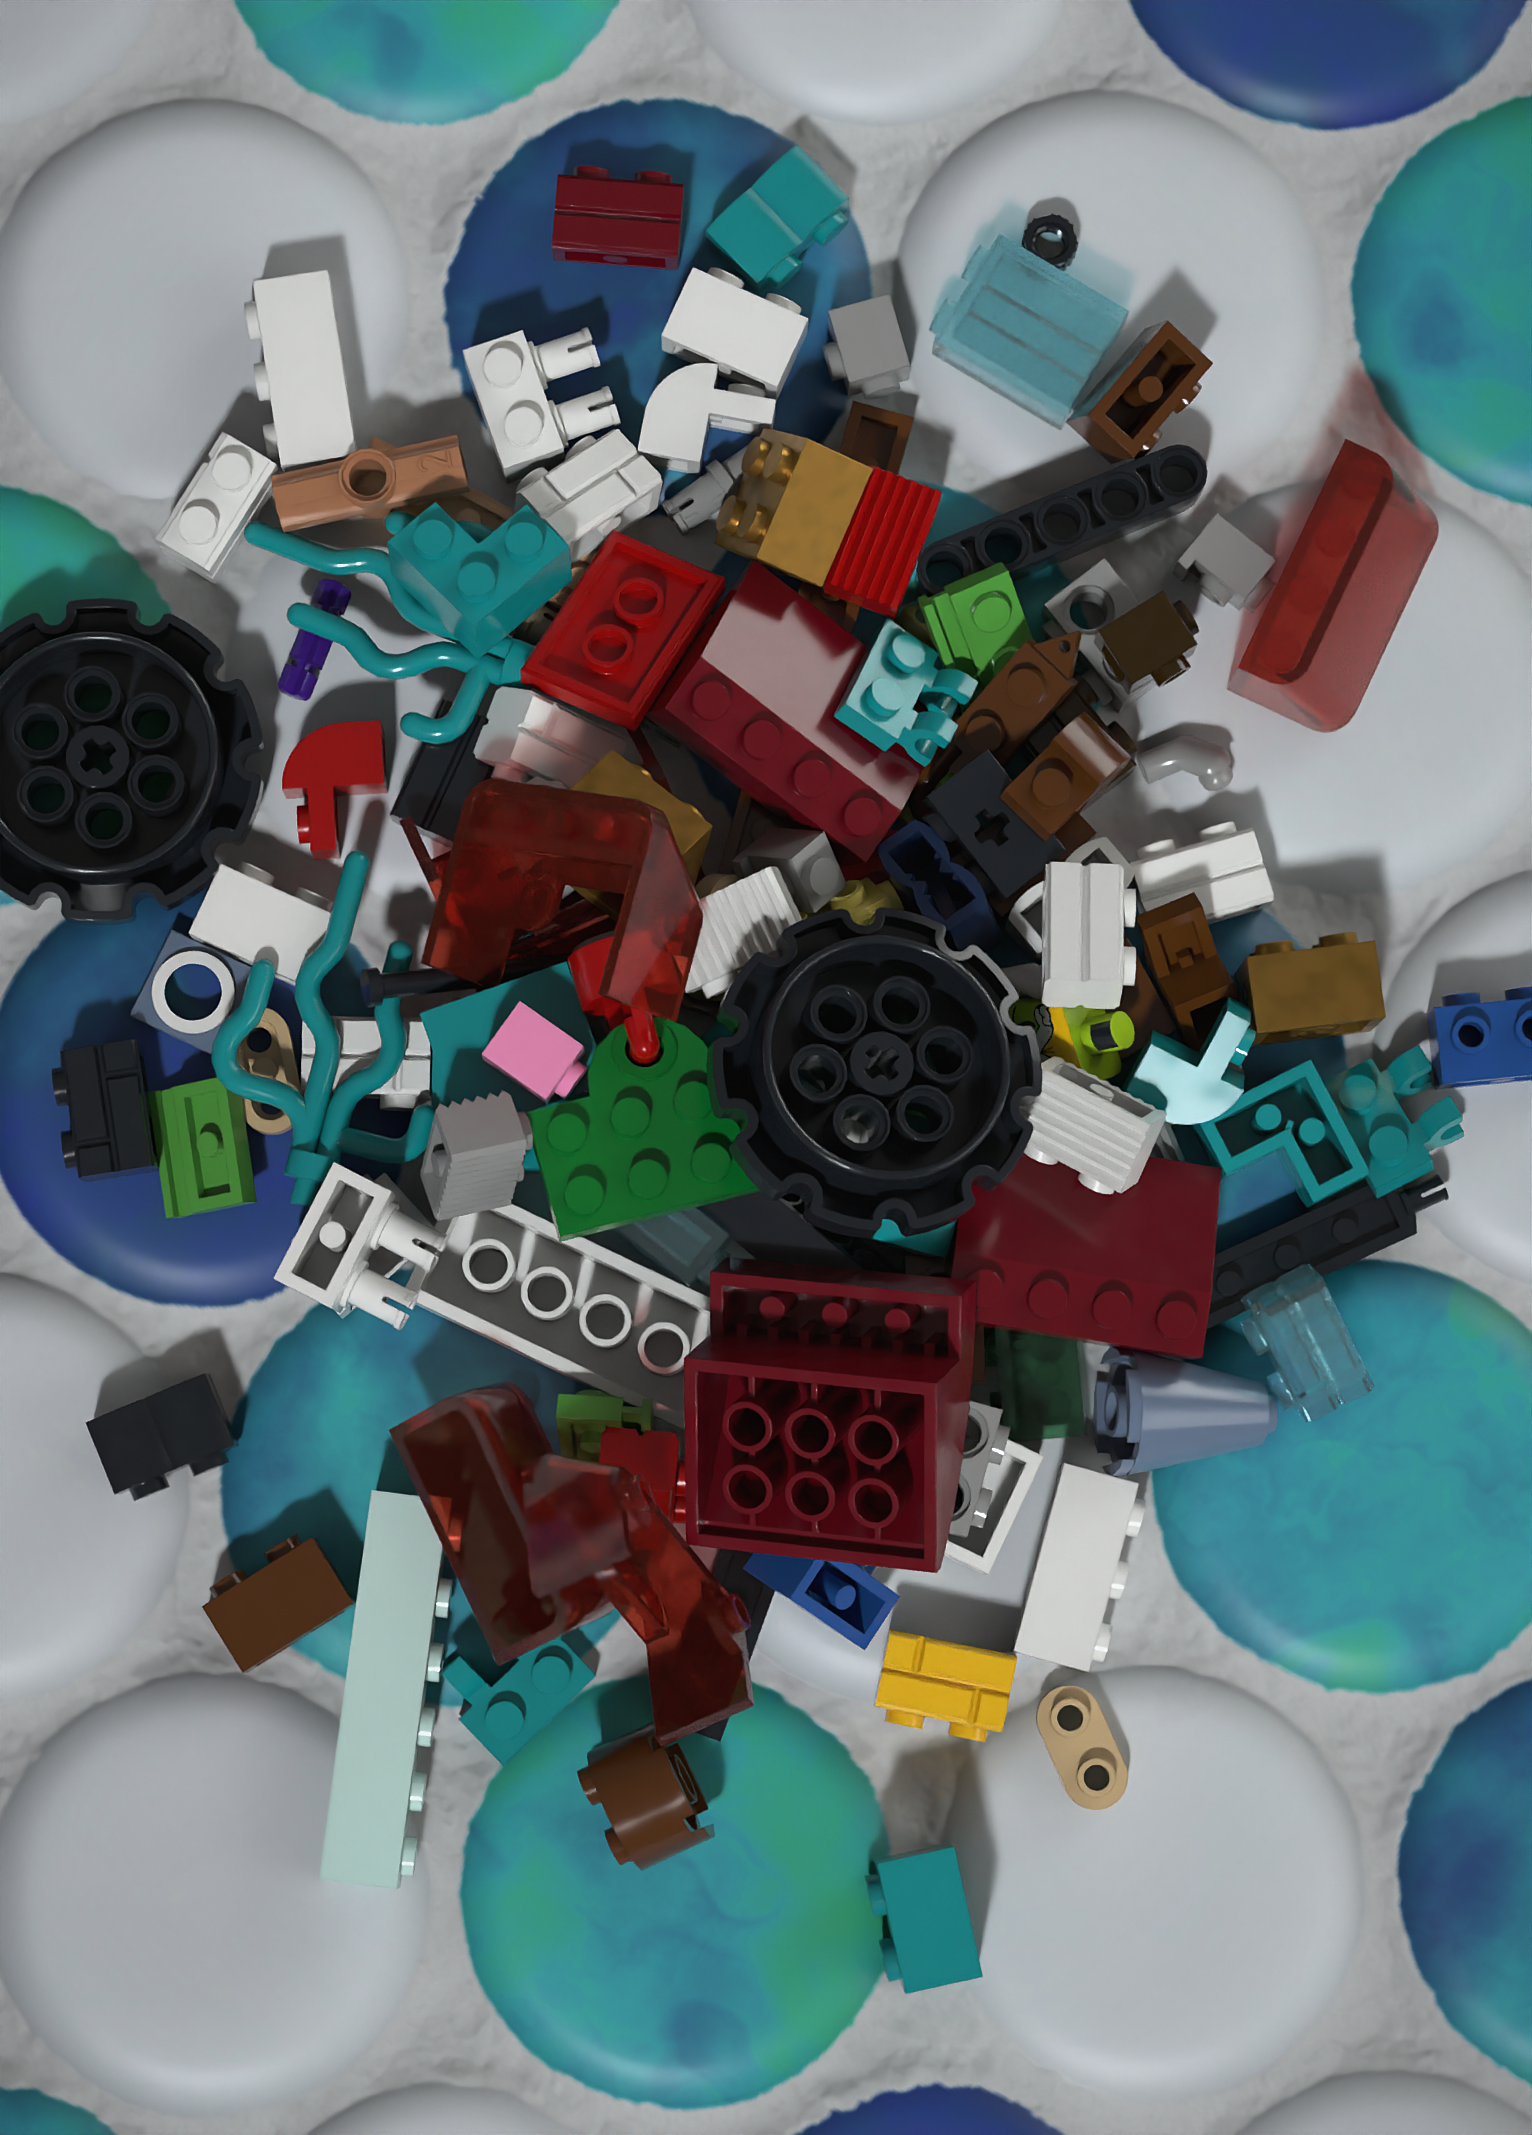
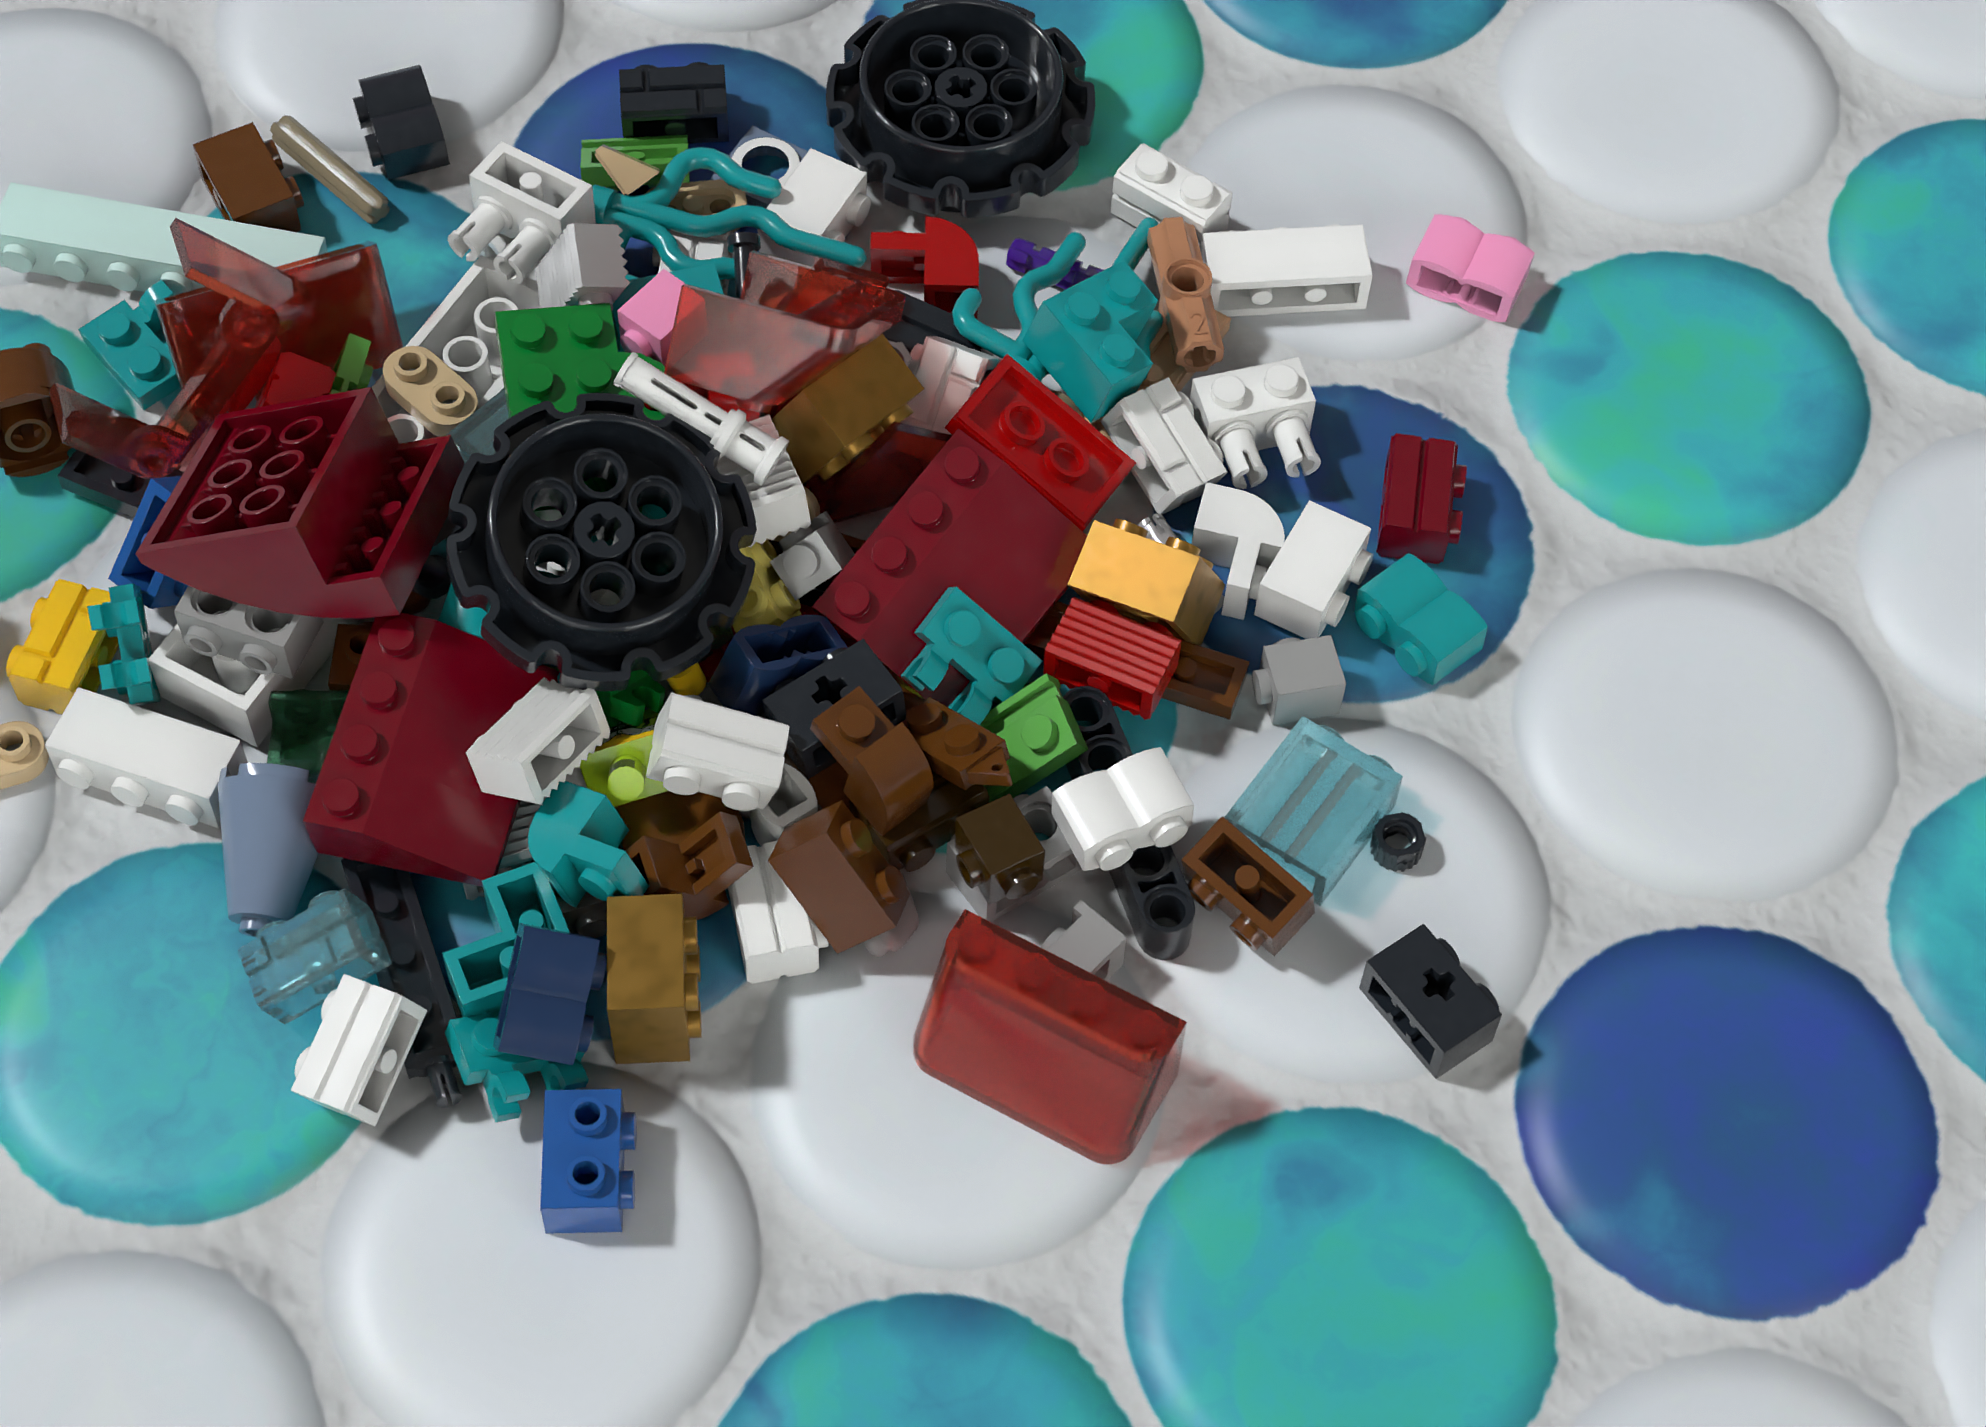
camera: 95 degrees right, 25 degrees down
none -> teal plate [87,583,161,705]
none -> dark tan axle [270,115,390,224]
none -> white brick [291,974,427,1127]
none -> tan plate [383,346,480,438]
none -> dark blue brick [493,923,607,1065]
none -> tan slope [594,144,660,196]
none -> white pin [613,352,789,486]
none -> reddish brown brick [768,800,911,954]
none -> white brick [1051,747,1194,871]
none -> black brick [1359,924,1502,1079]
none -> bright pink brick [1406,214,1535,322]

